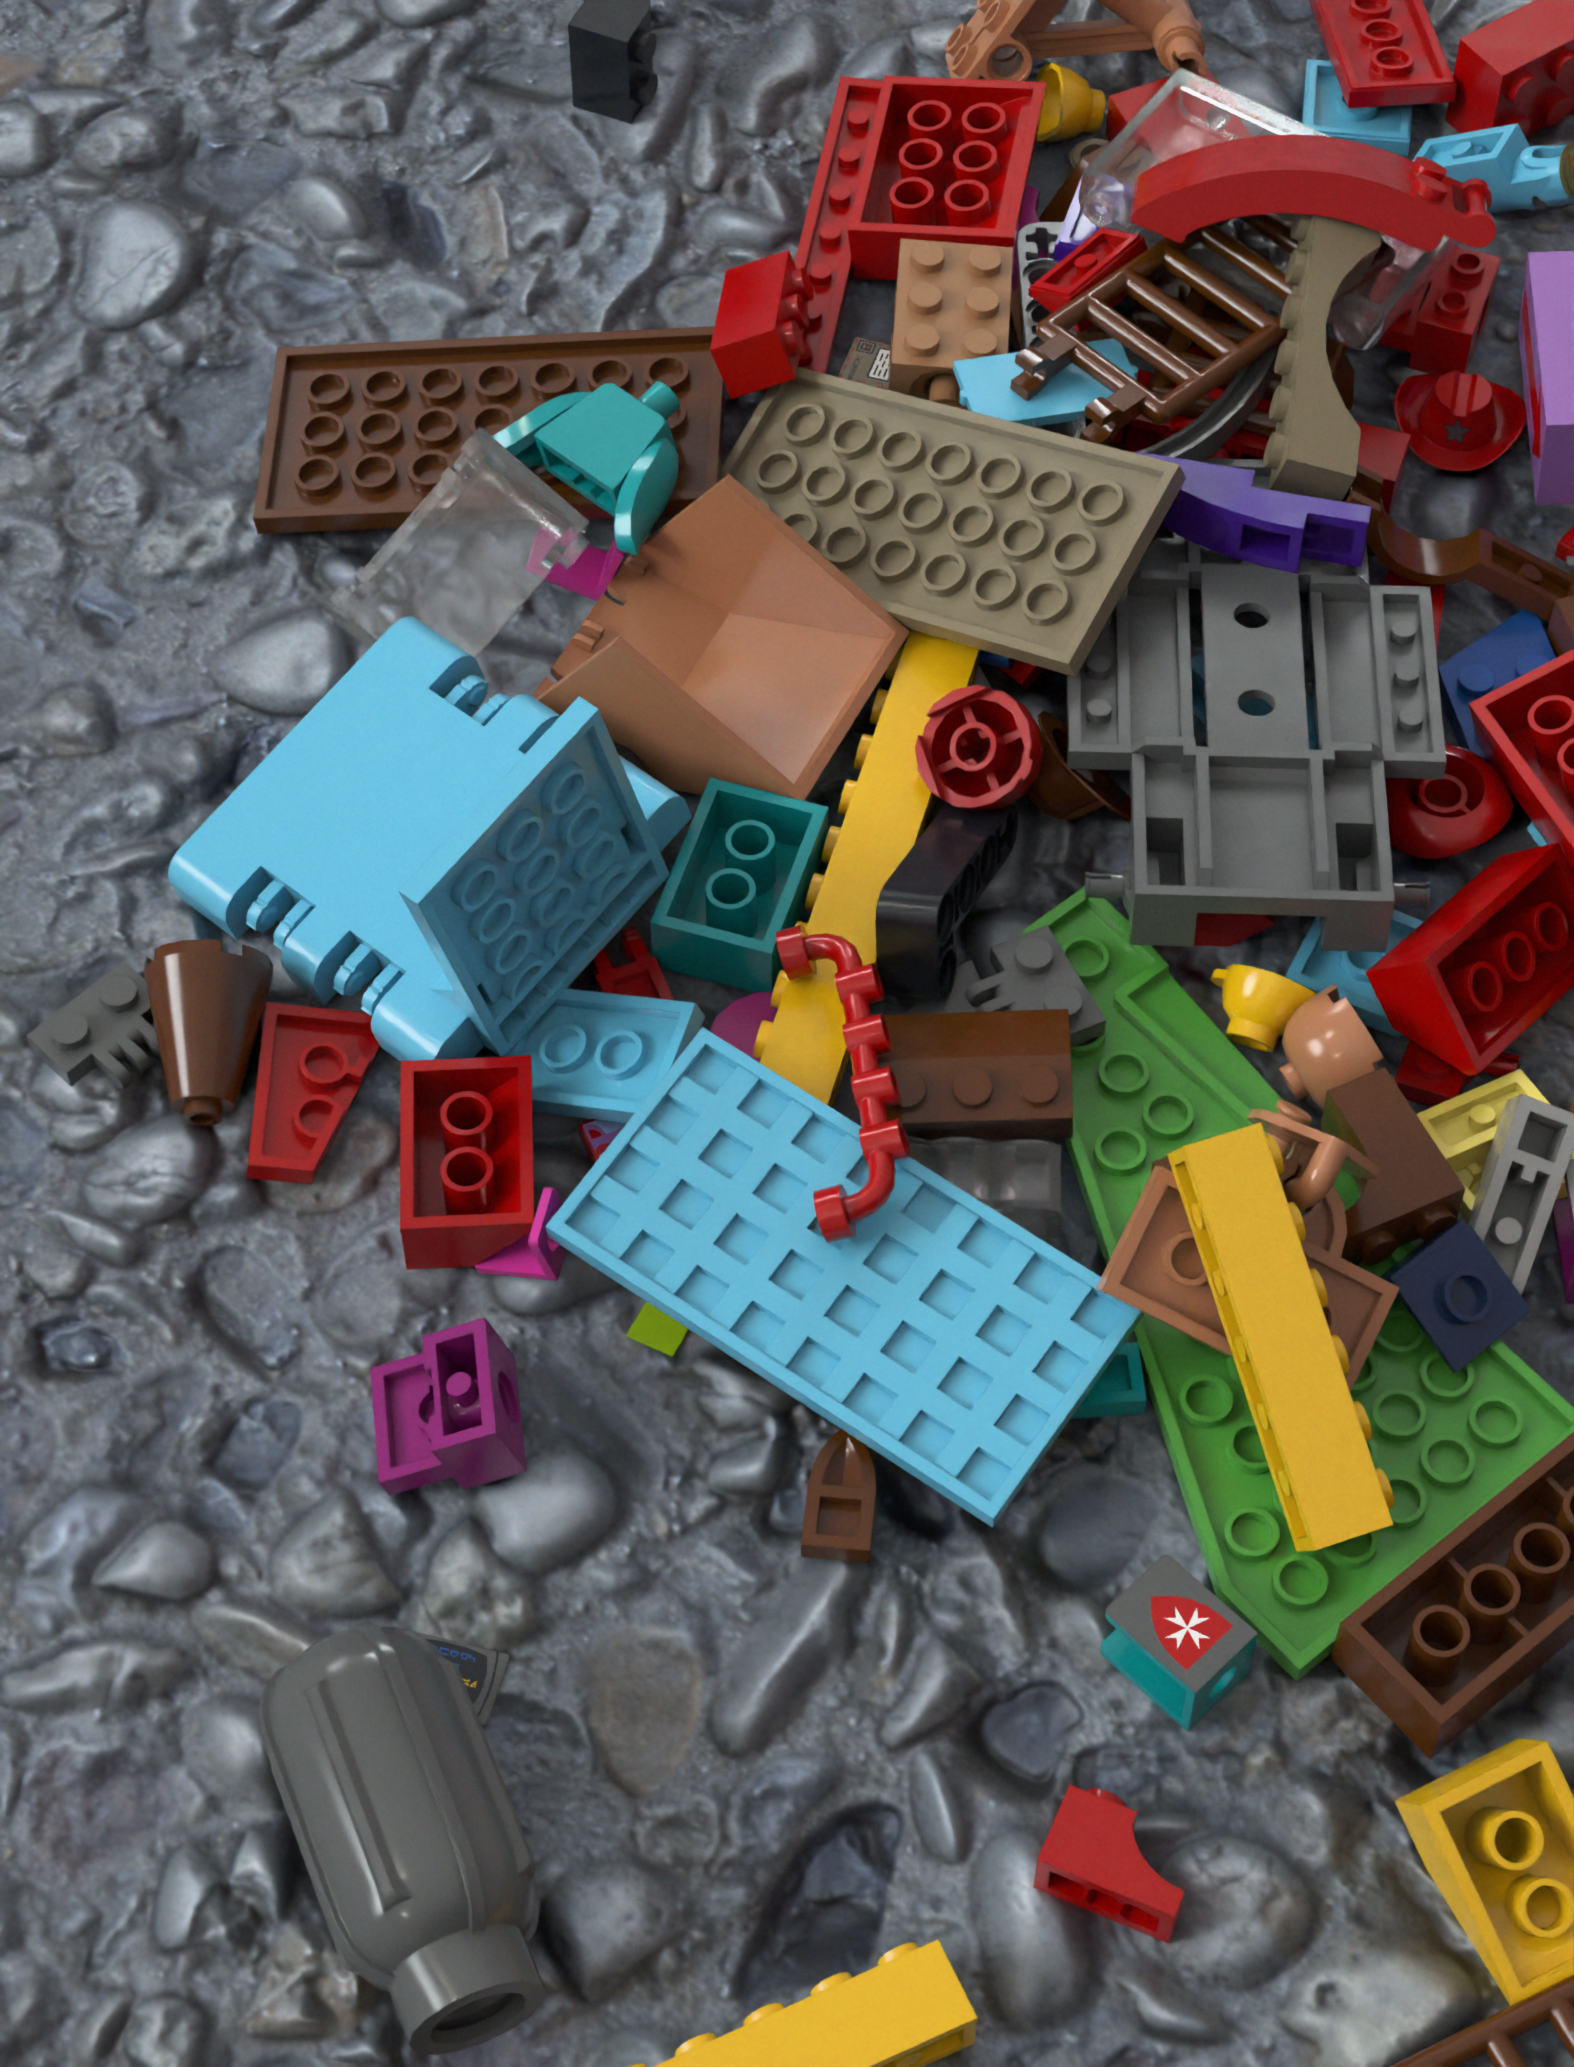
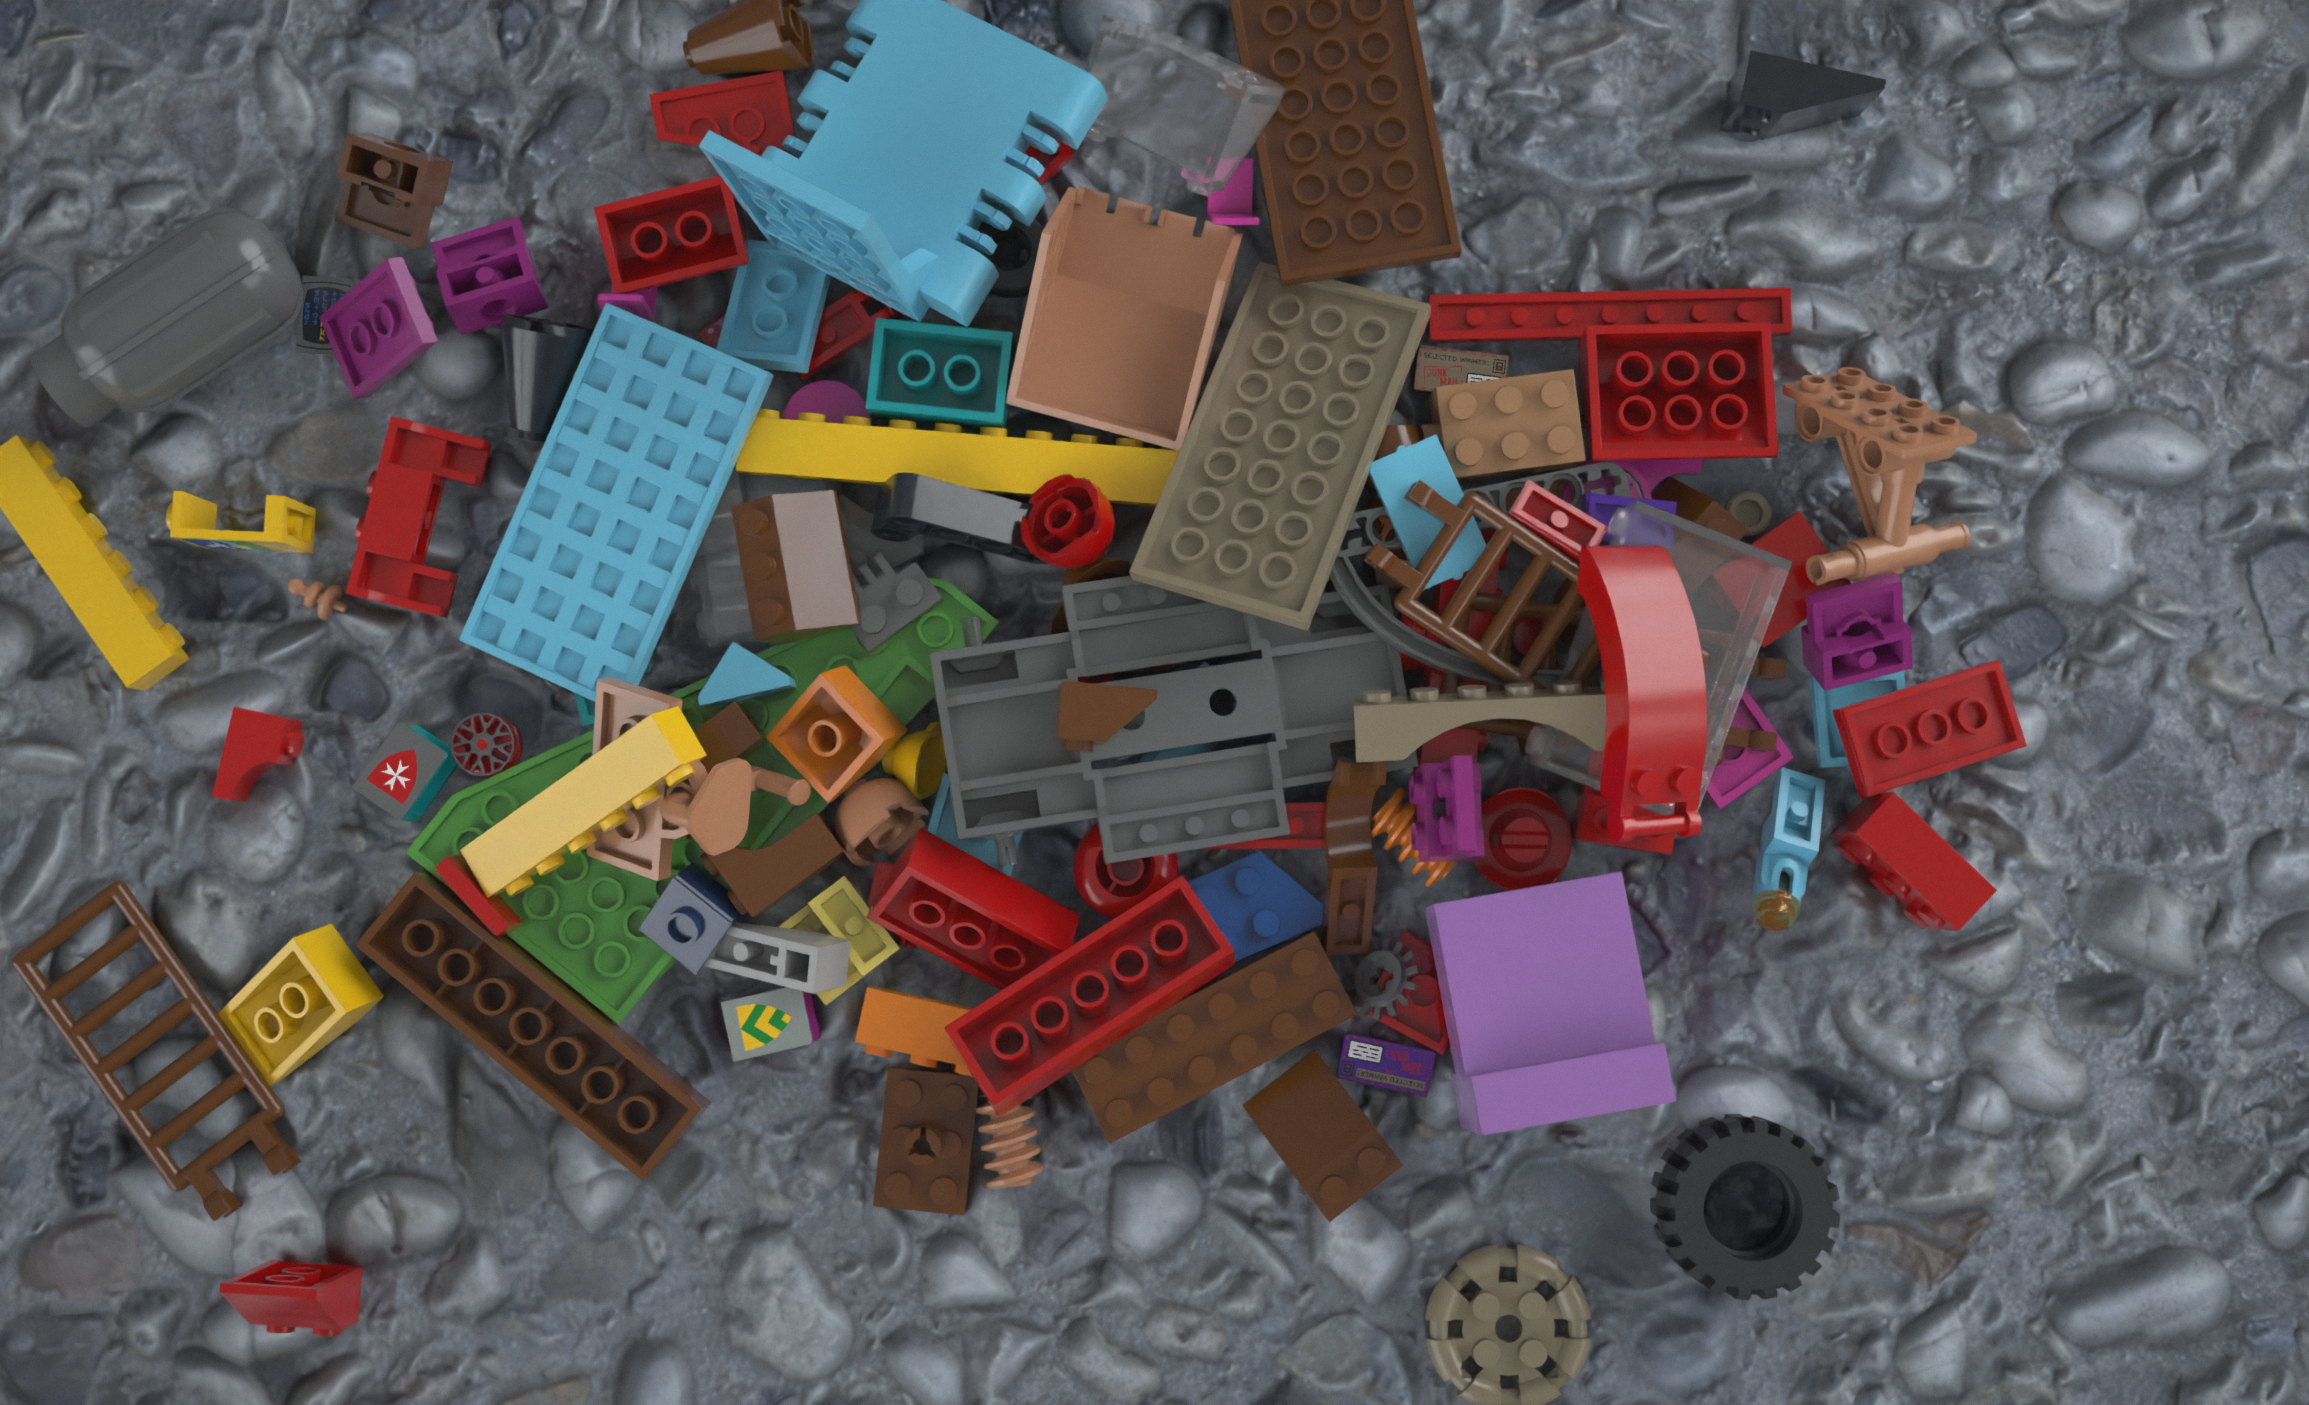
camera: 80 degrees right, 30 degrees up
teal torso [483,381,681,556] -> none
red brick [710,250,814,399] -> none
red bar [776,924,910,1243] -> none
reddish brown plate [801,1429,876,1563] -> none
yellow piece [1035,62,1106,143] -> none
dark purple slope [1136,451,1372,574] -> none
none -> yellow panel [166,491,316,554]
none -> nougat hair [287,578,348,620]
none -> magenta plate [319,257,438,399]
none -> reddish brown brick [335,133,453,249]
none -> red bracket [345,416,492,619]
none -> red tile [435,855,523,936]
none -> wheel [451,713,523,777]
none -> black cone [501,314,594,442]
none -> medium azure slope [697,641,797,709]
none -> orange slope [766,665,908,803]
none -> reddish brown slope [1054,681,1158,753]
none -> orange piece [1371,786,1458,888]
none -> magenta brick [1409,756,1484,862]
none -> magenta brick [1801,573,1913,691]

